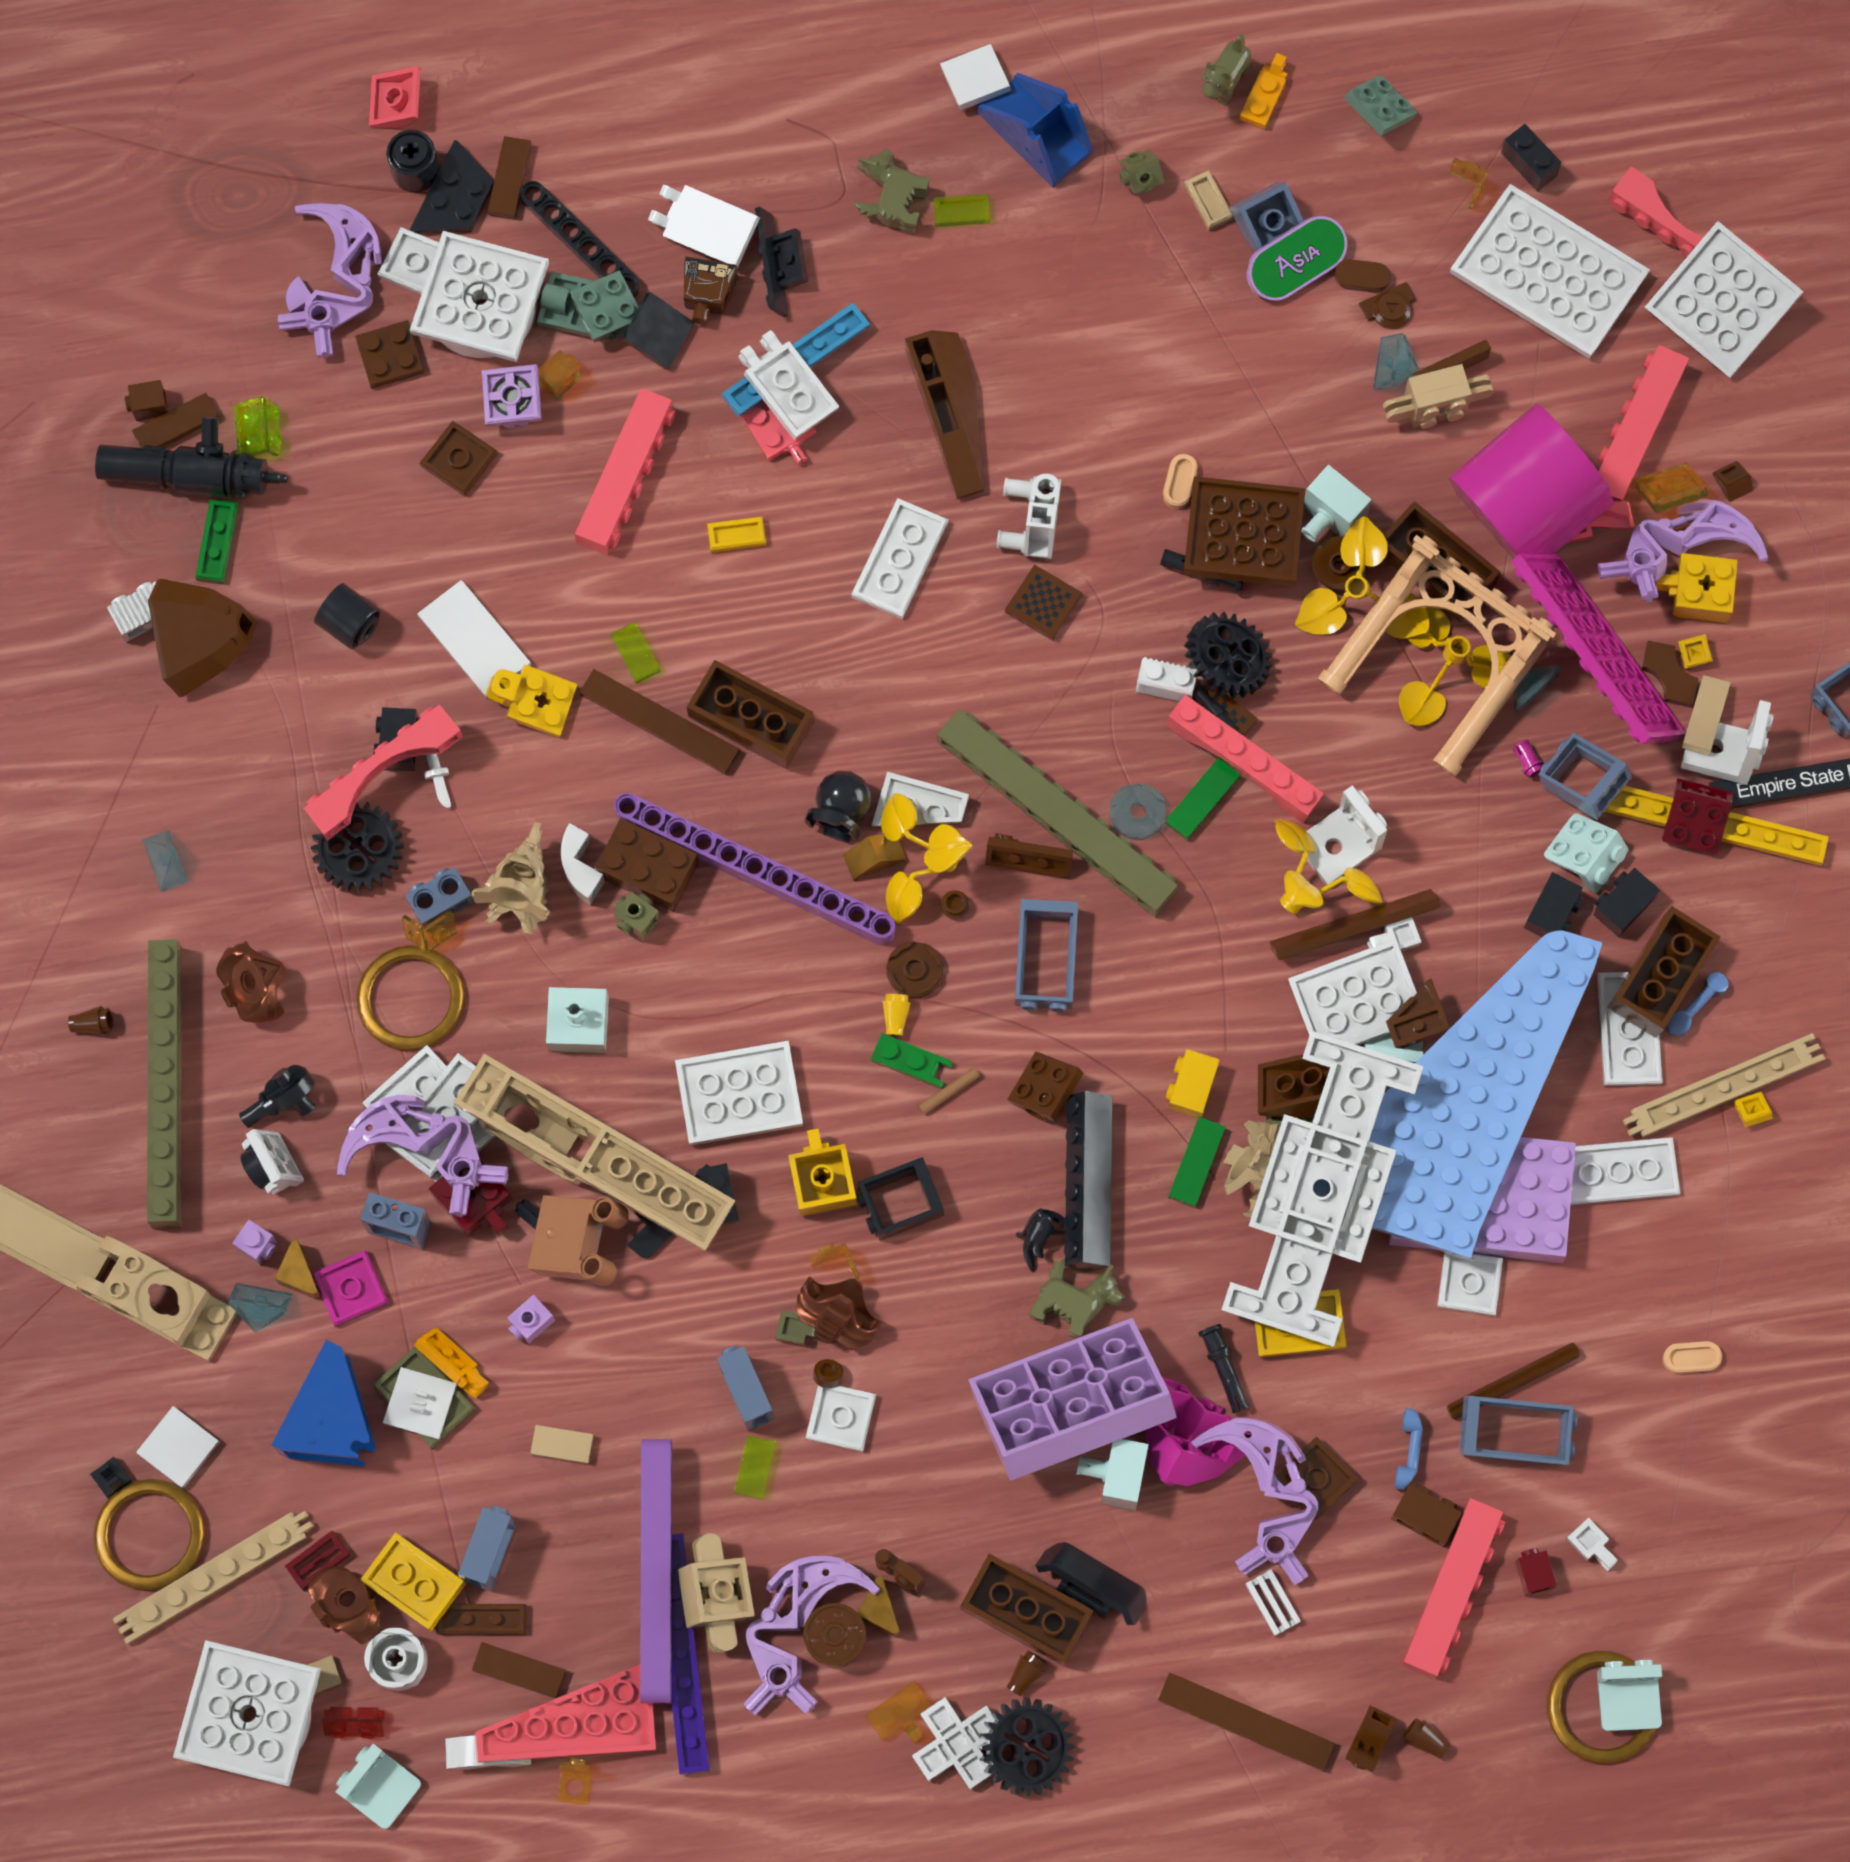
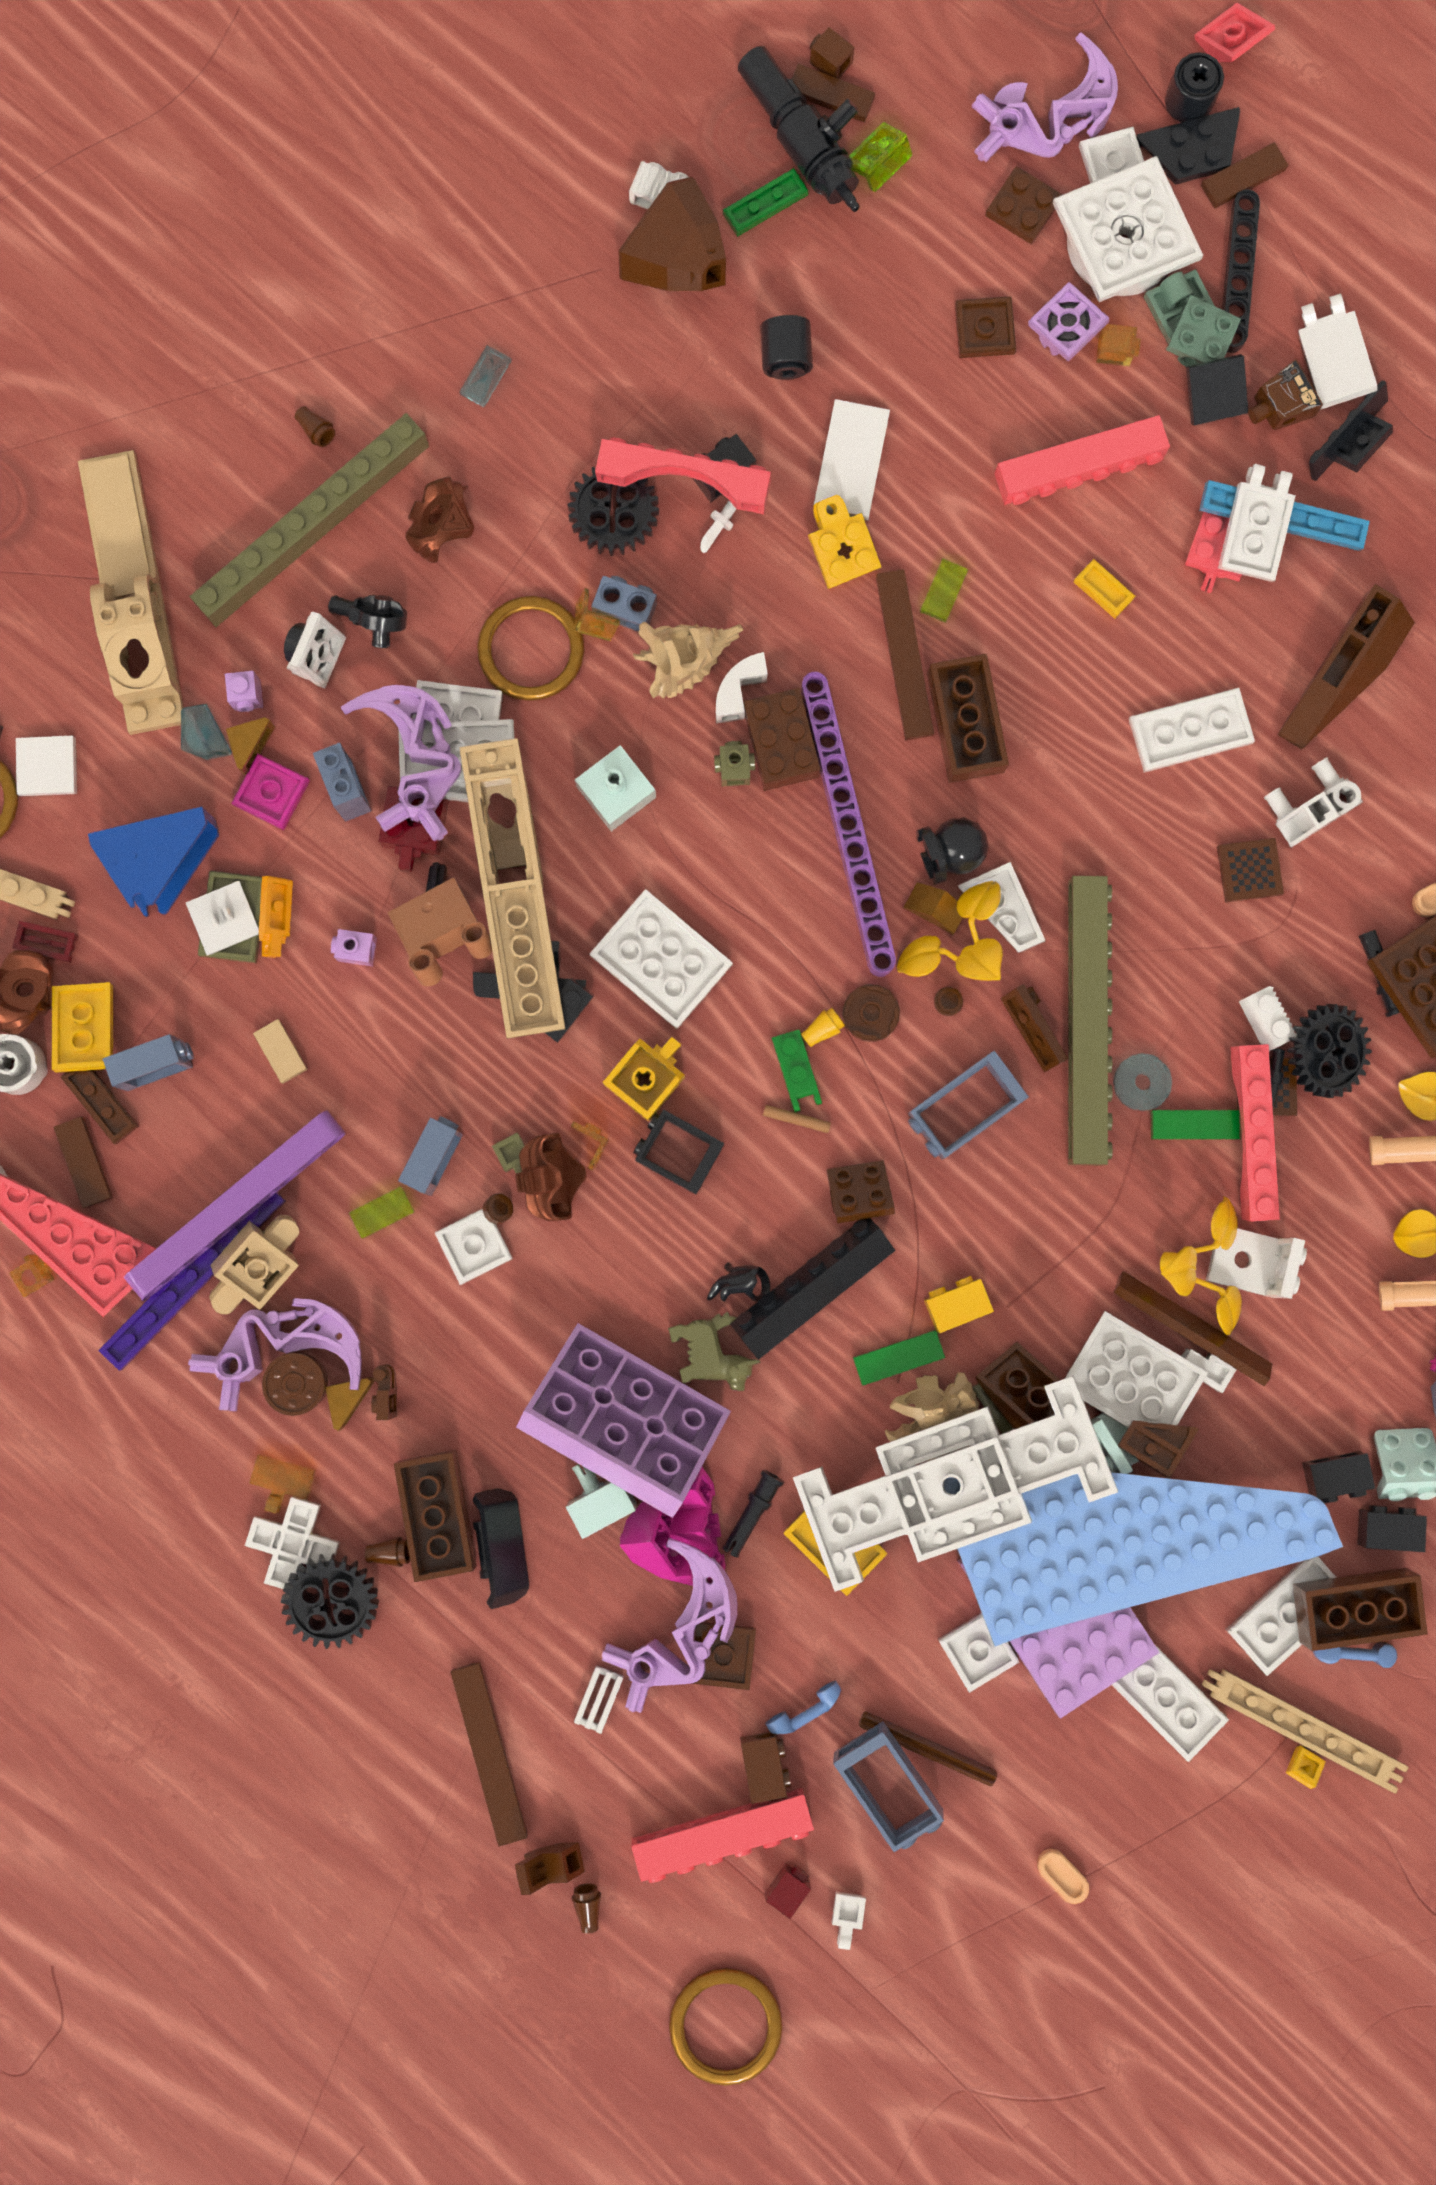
camera: 45 degrees right, 10 degrees up
light aqua bracket [1597,1660,1662,1731] -> none

